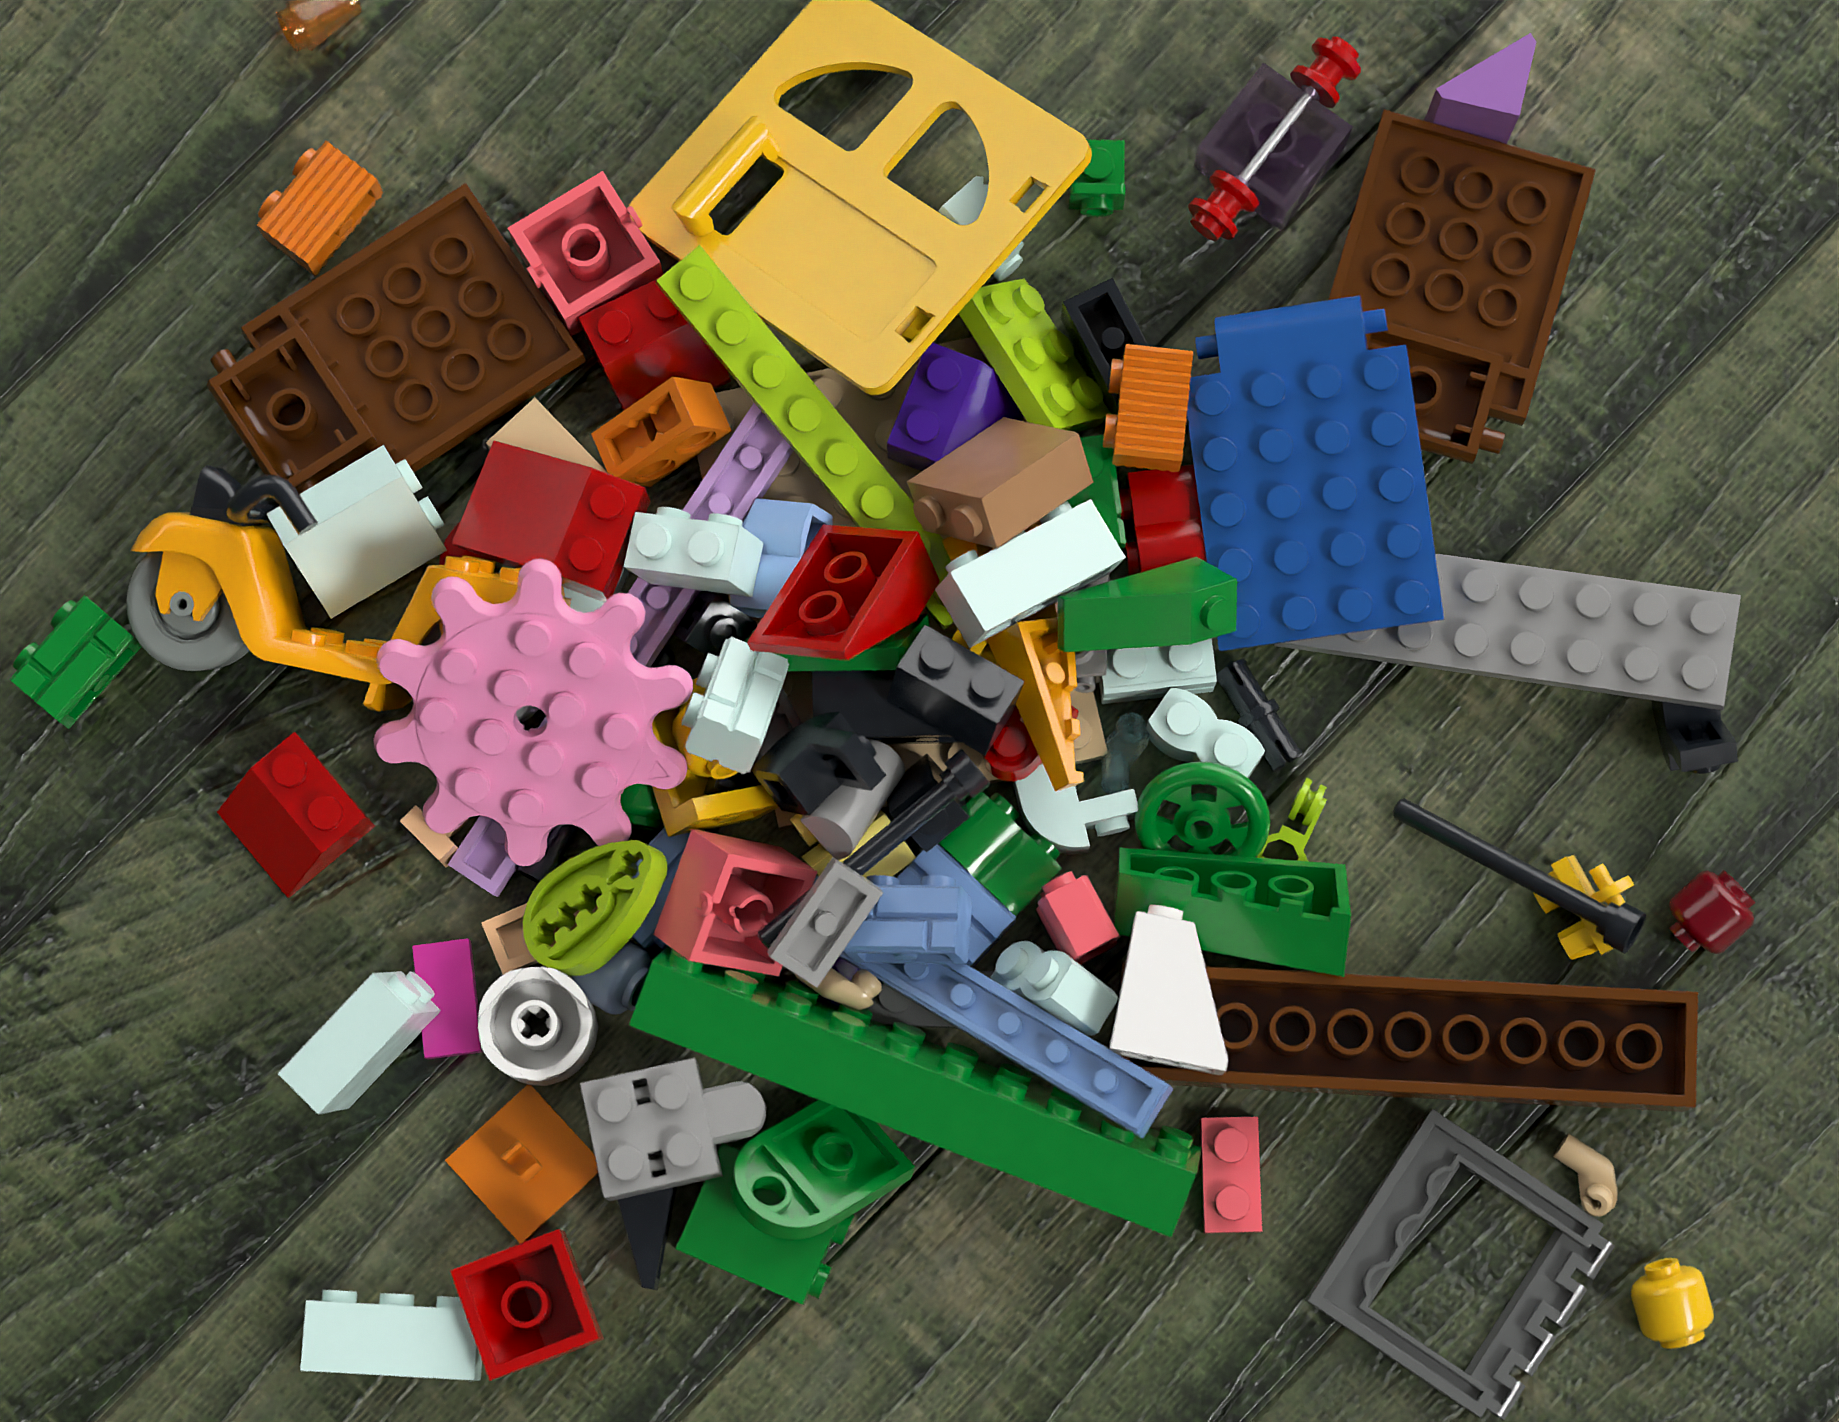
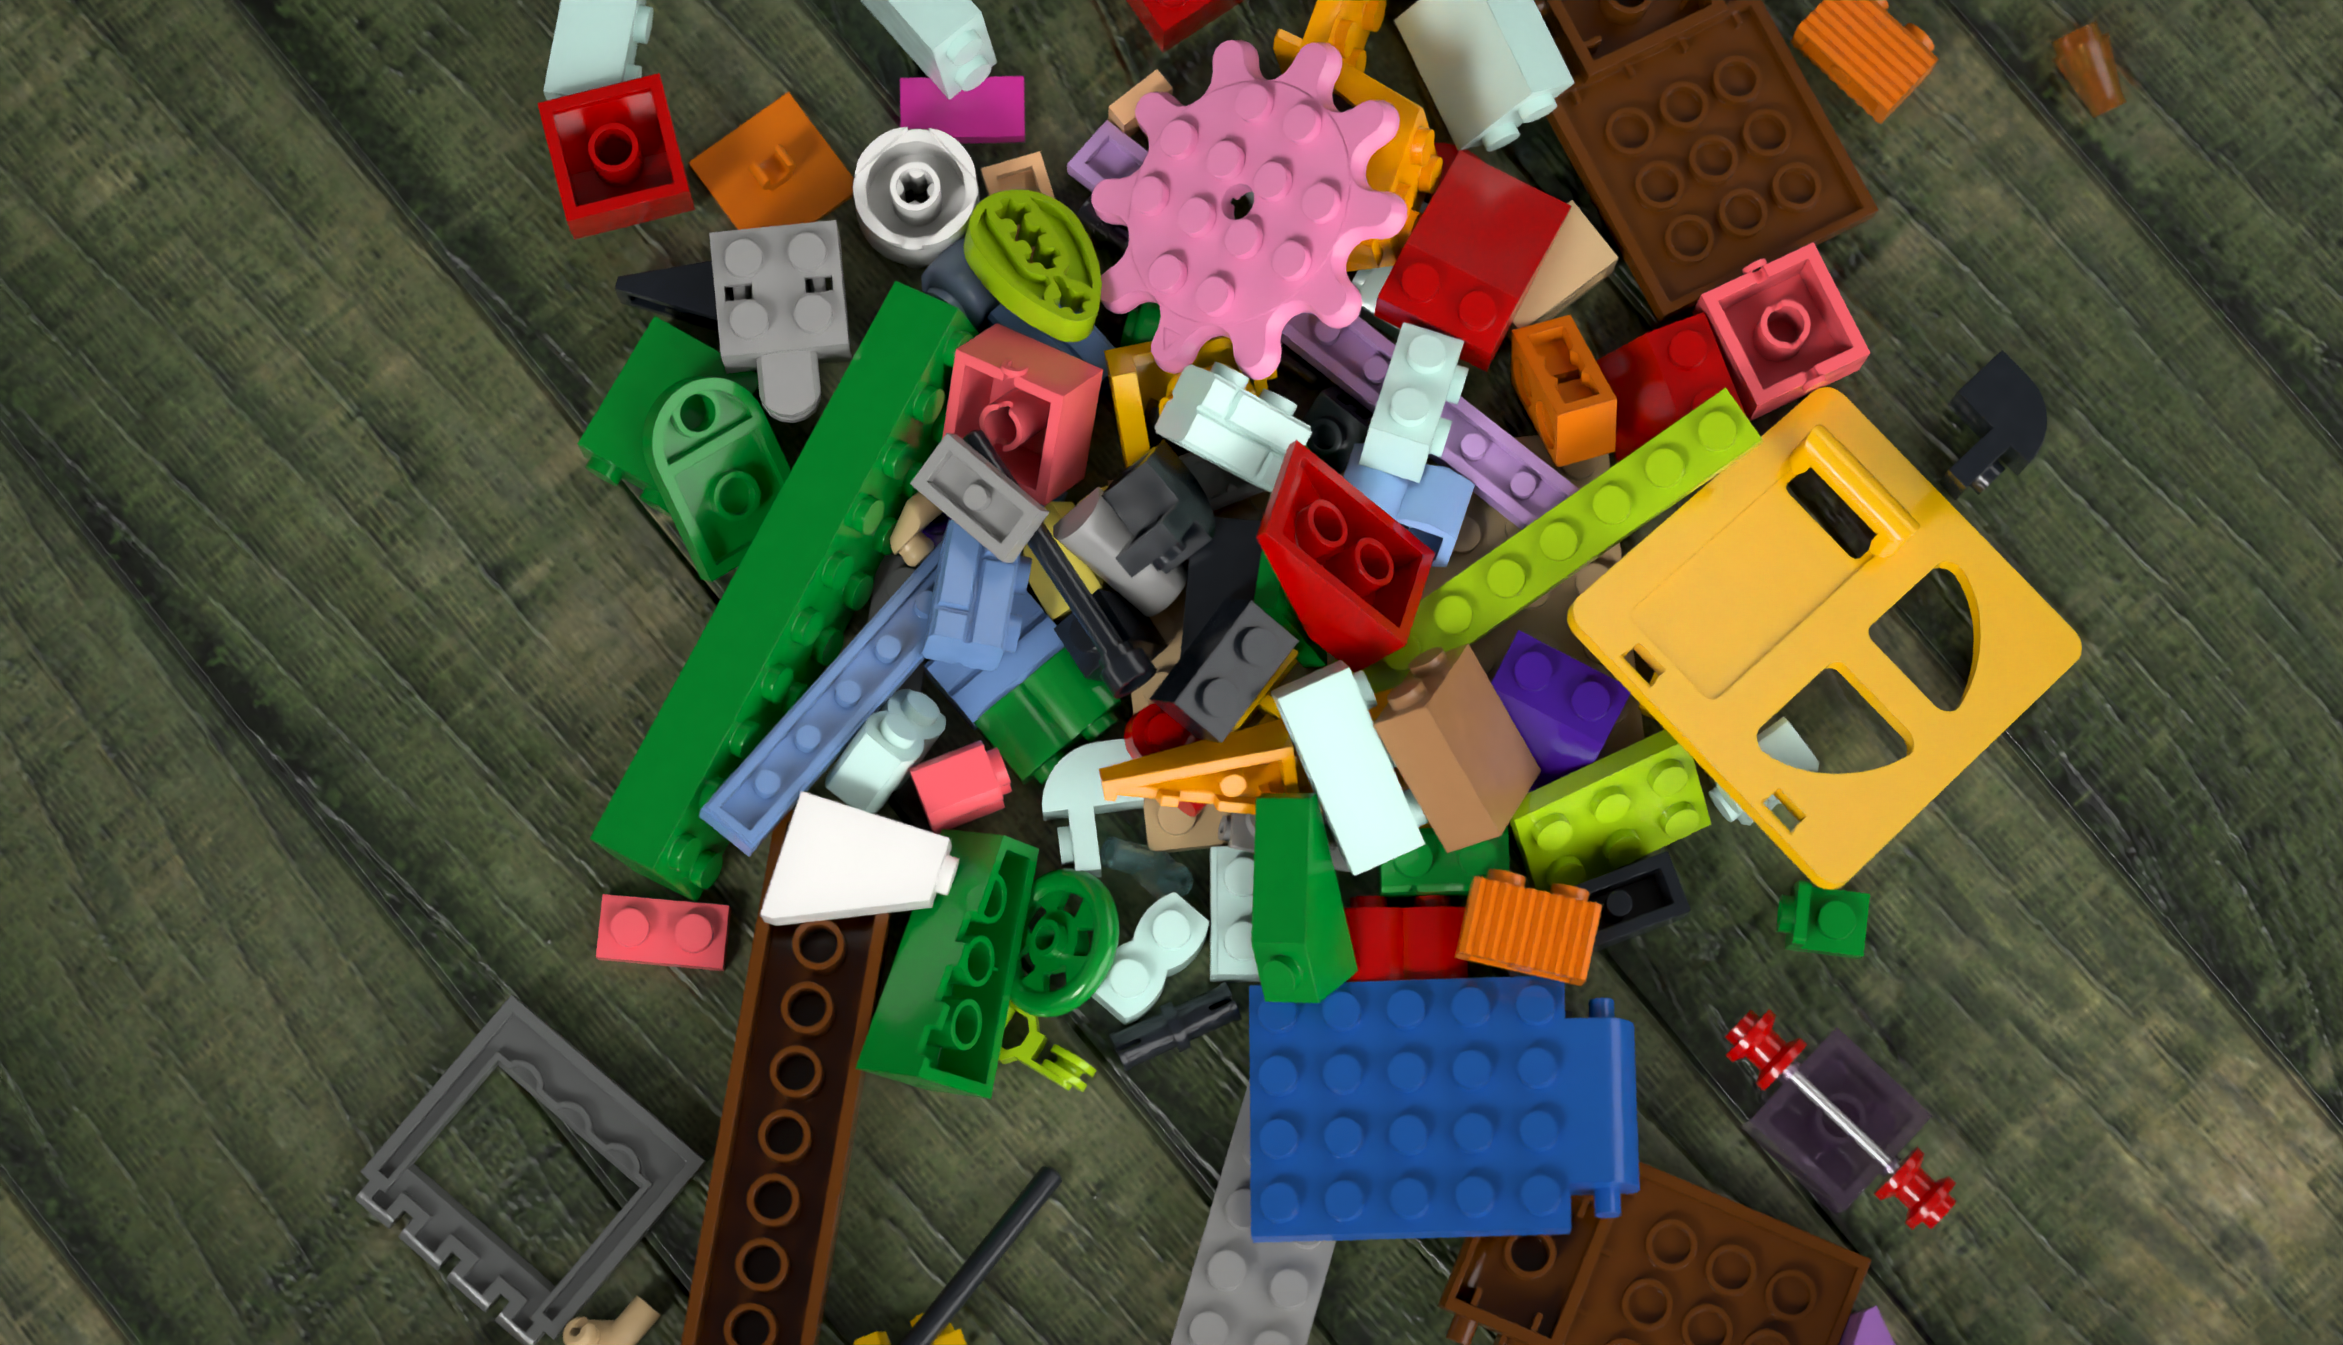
camera: 90 degrees right, 0 degrees up
none -> black brick [1938,350,2047,500]

